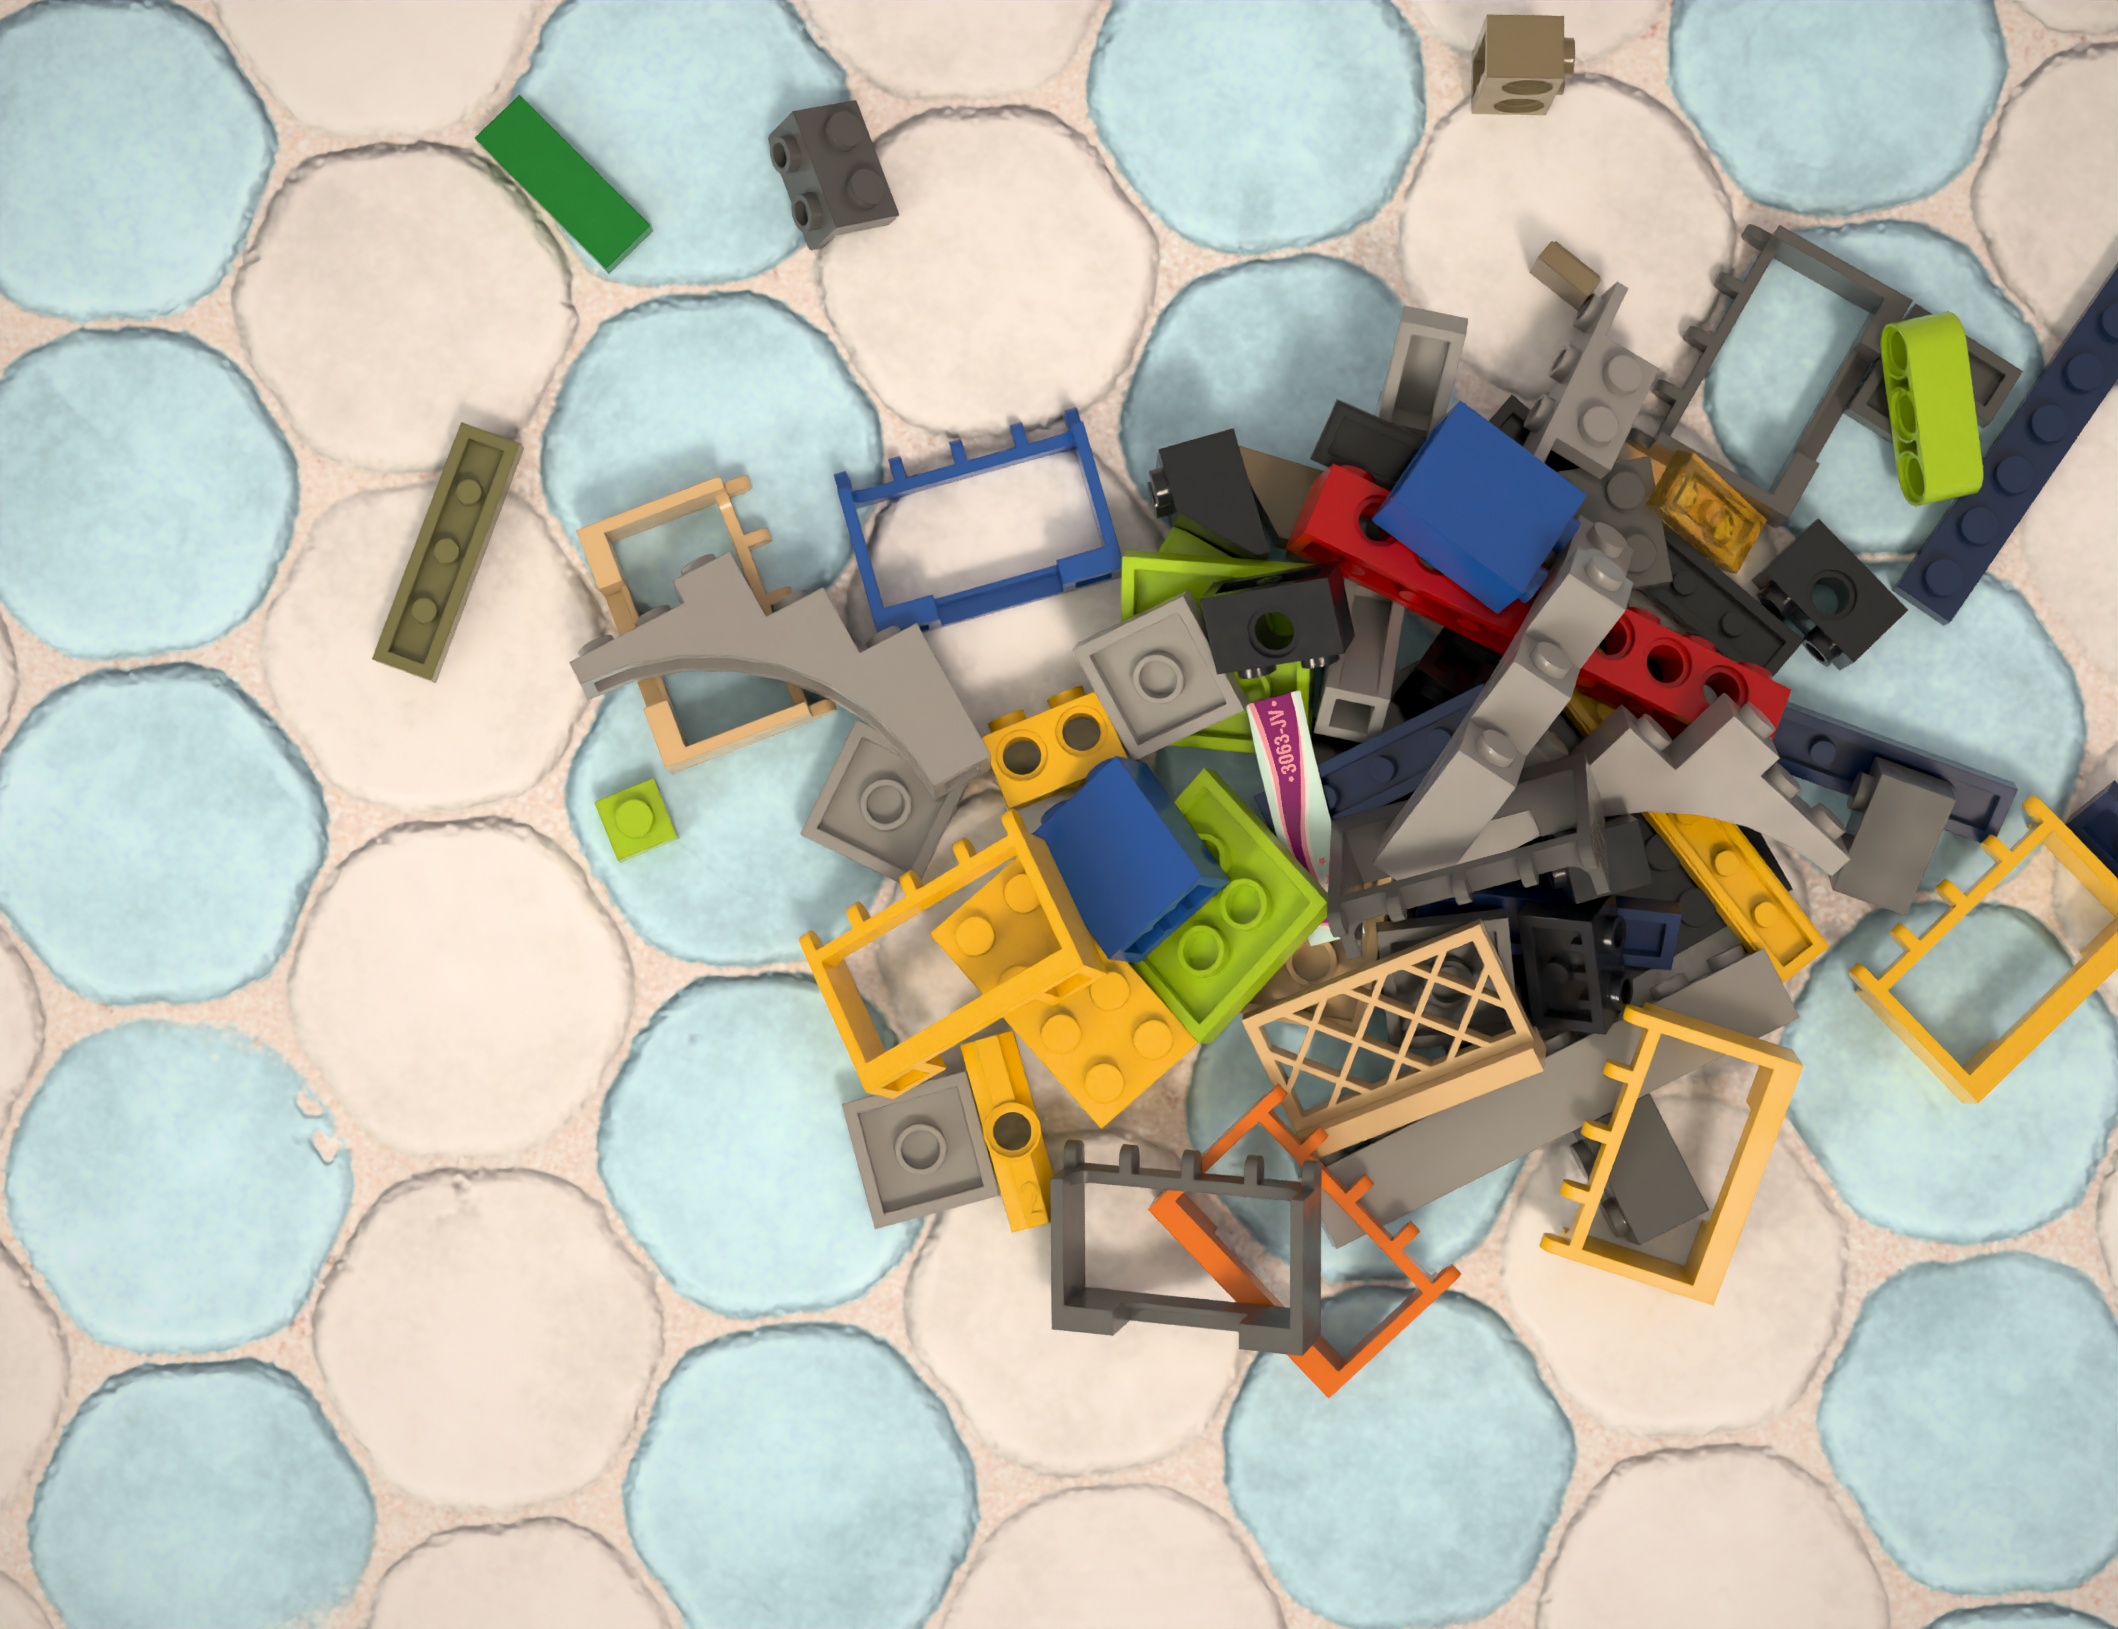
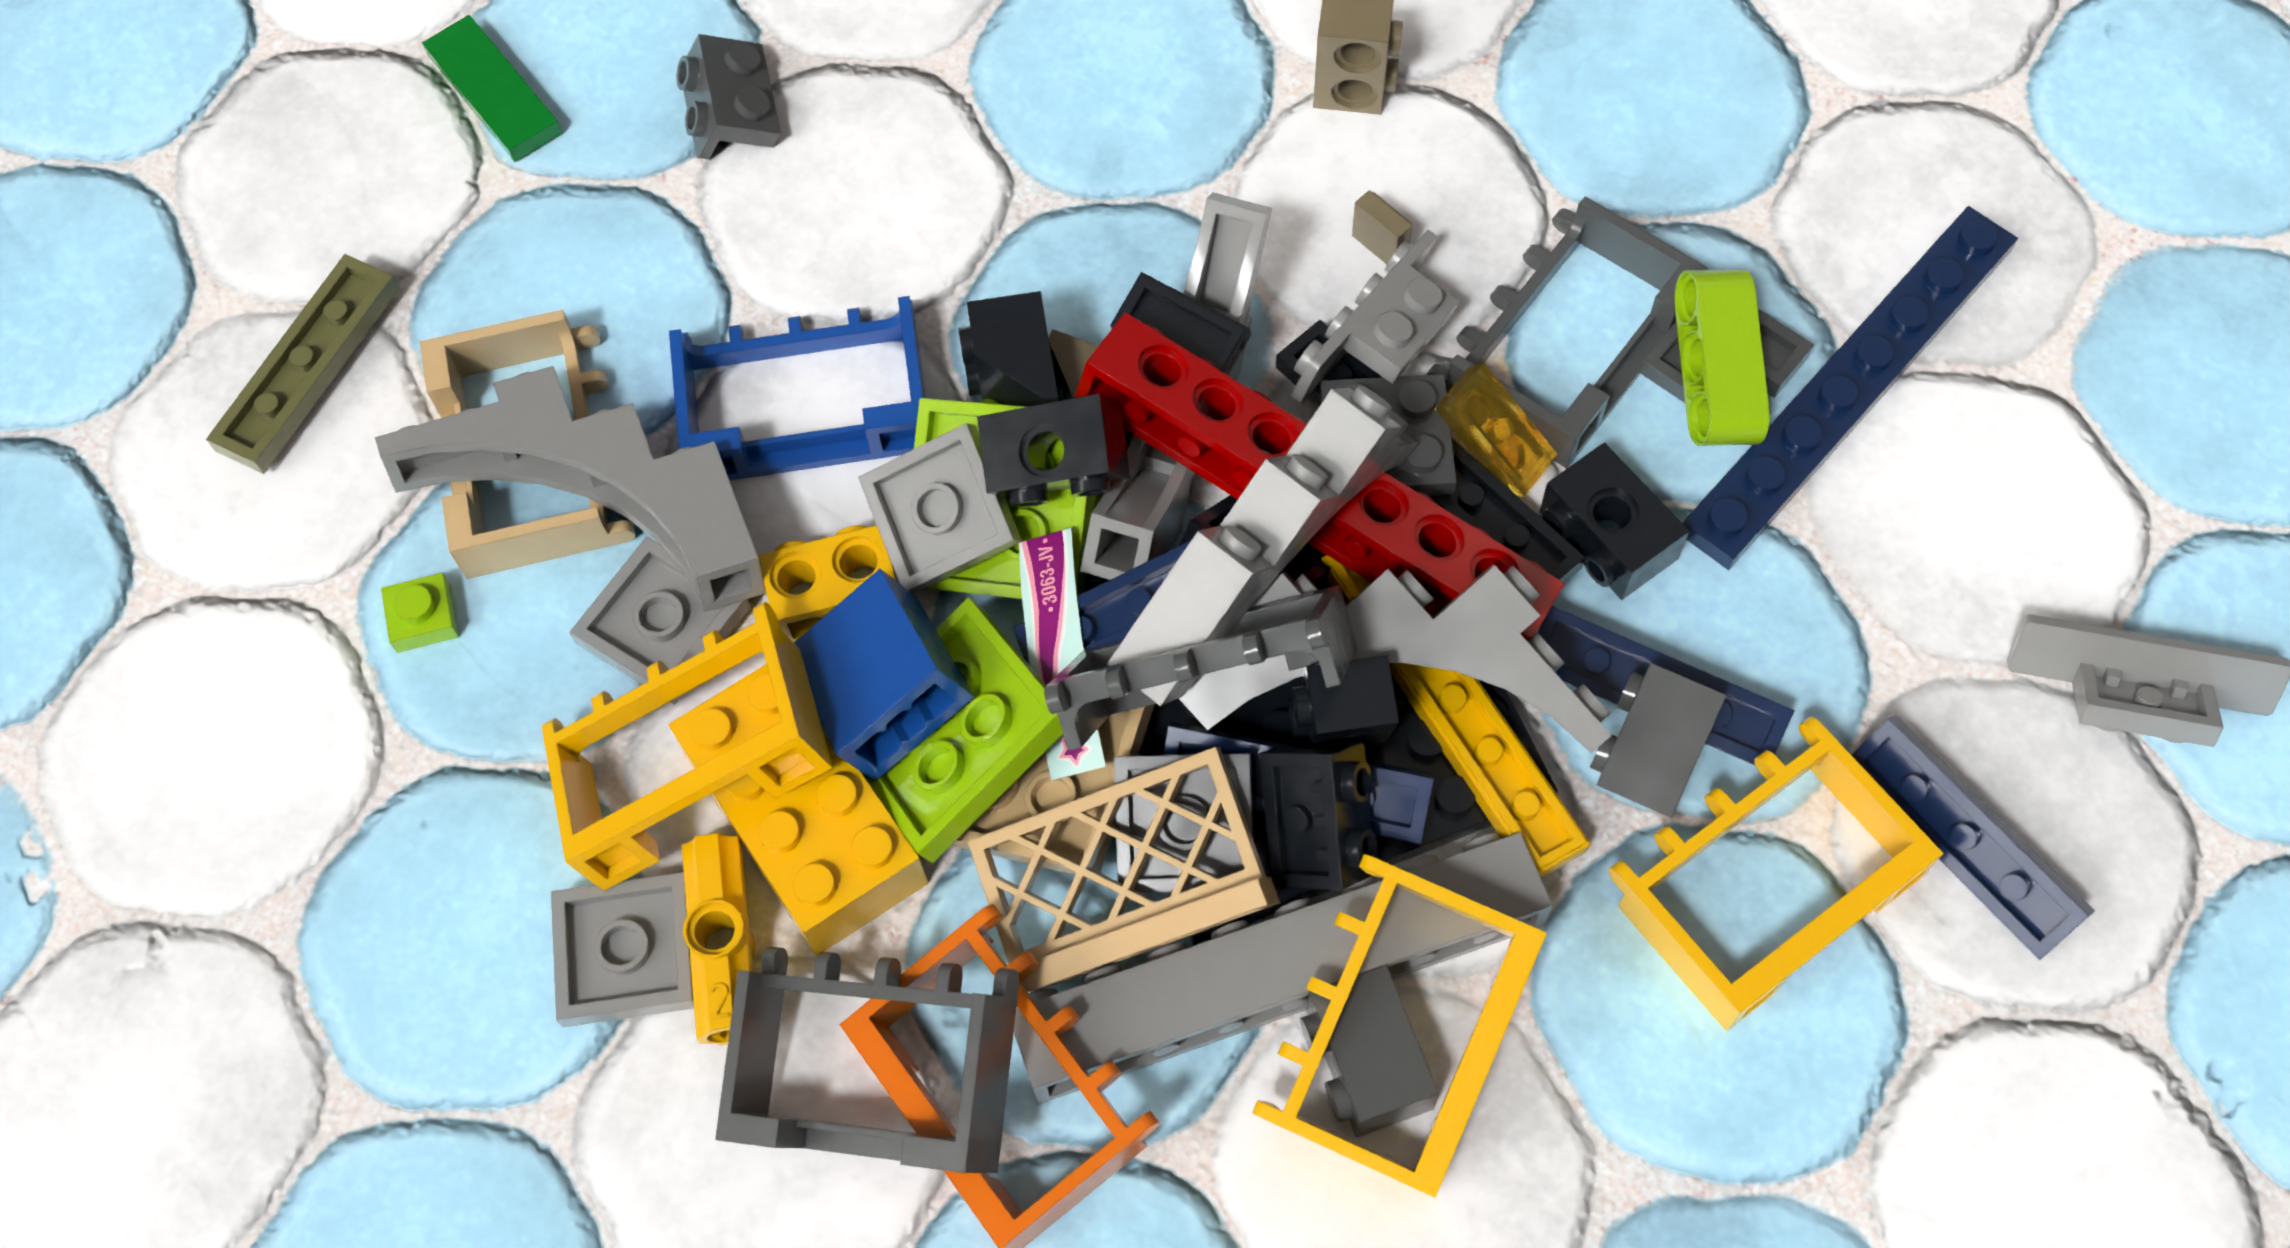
camera: 10 degrees right, 20 degrees down
blue brick [1371,400,1587,614] -> none

